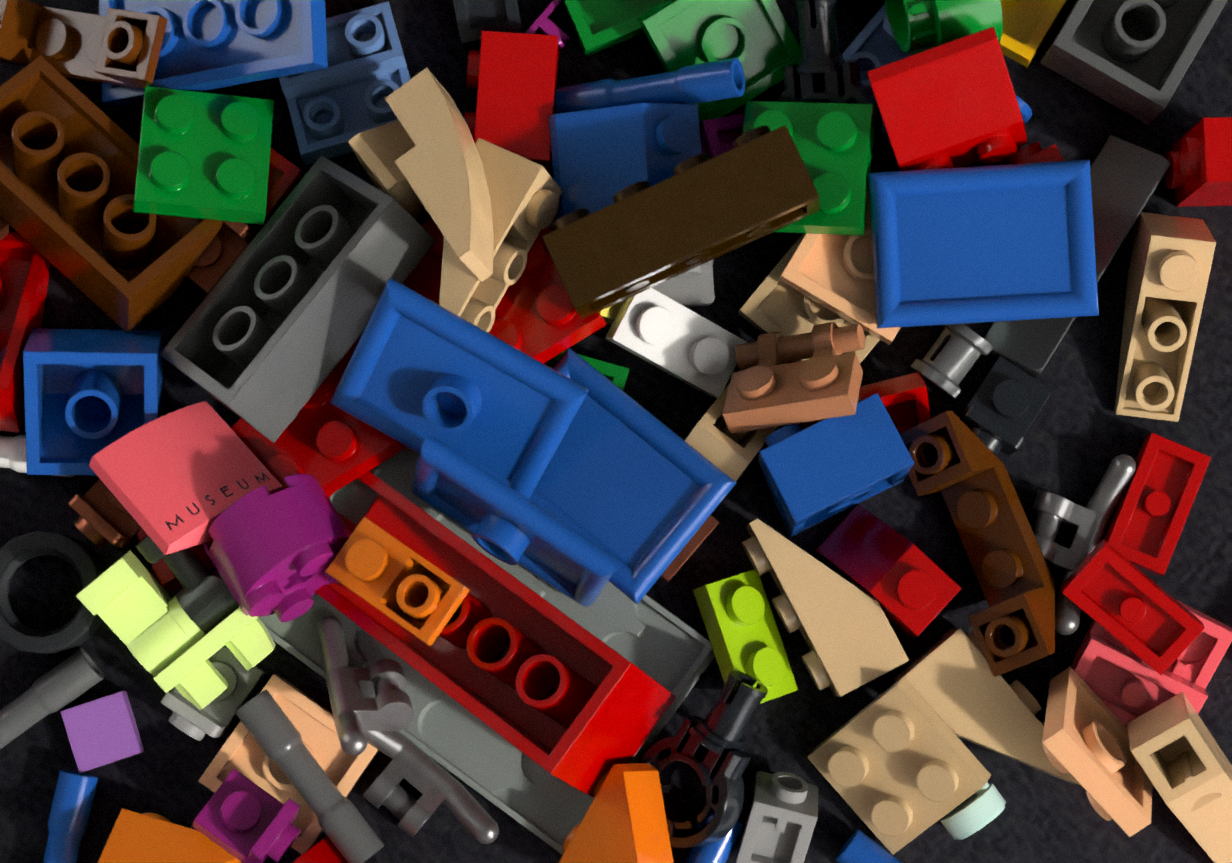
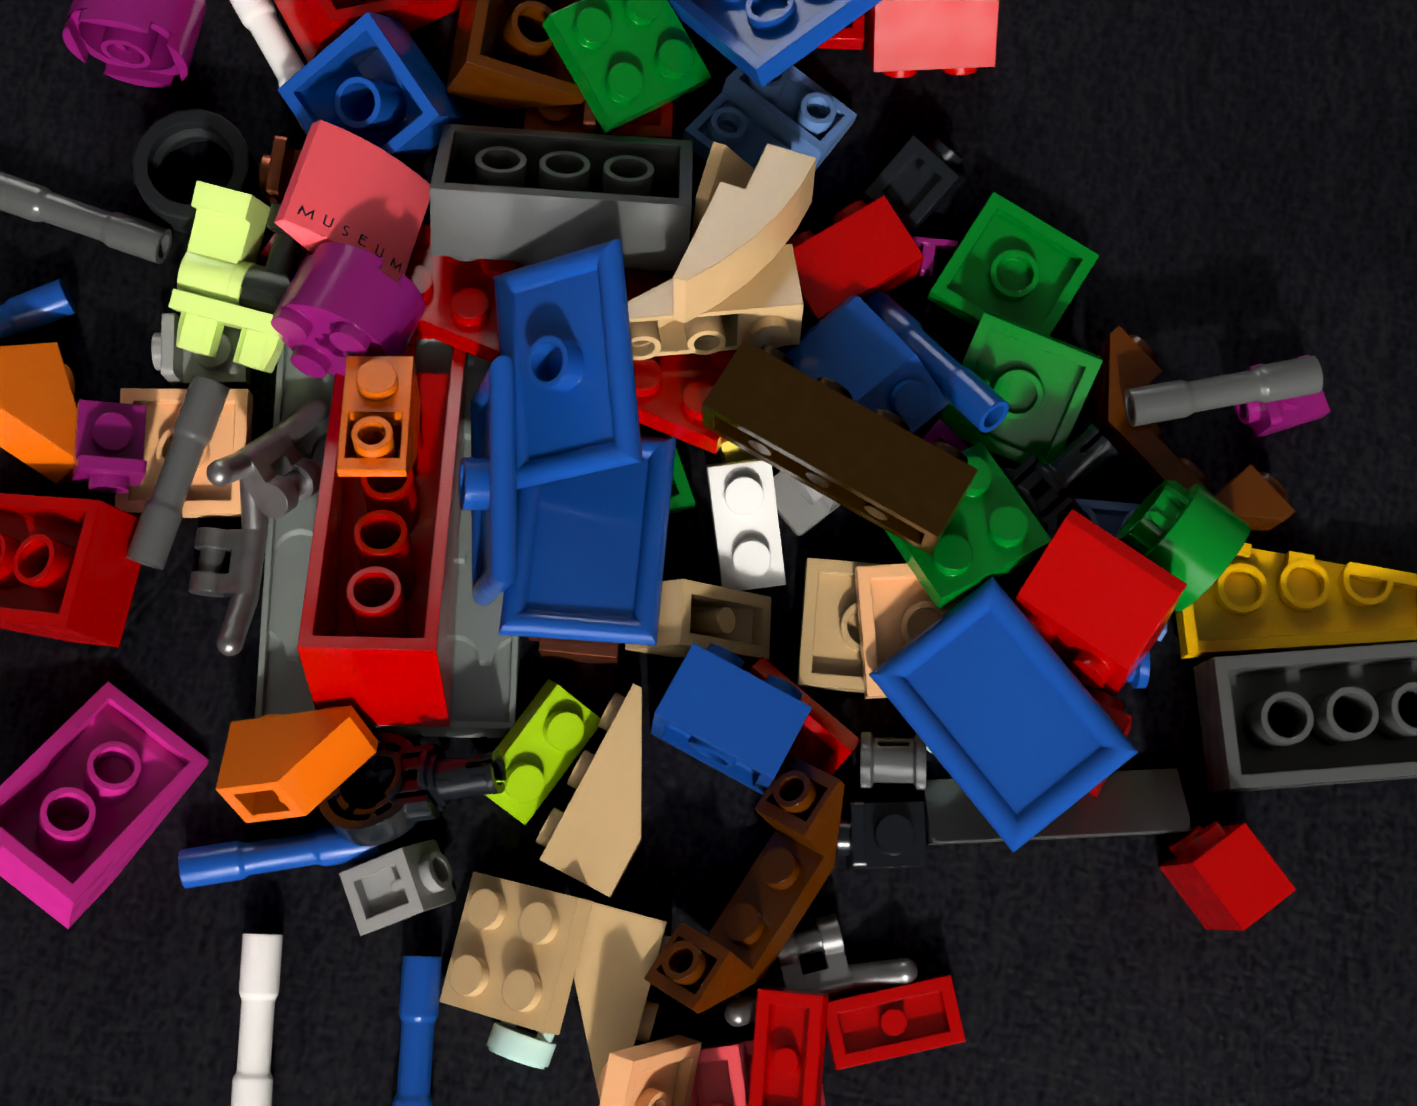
camera: 50 degrees right, 5 degrees down
medium lavender tile [60,691,145,773] -> none
nougat plate [723,322,865,434] -> none
red slope [815,504,962,637] -> none
tan slope [1114,212,1216,422] -> none

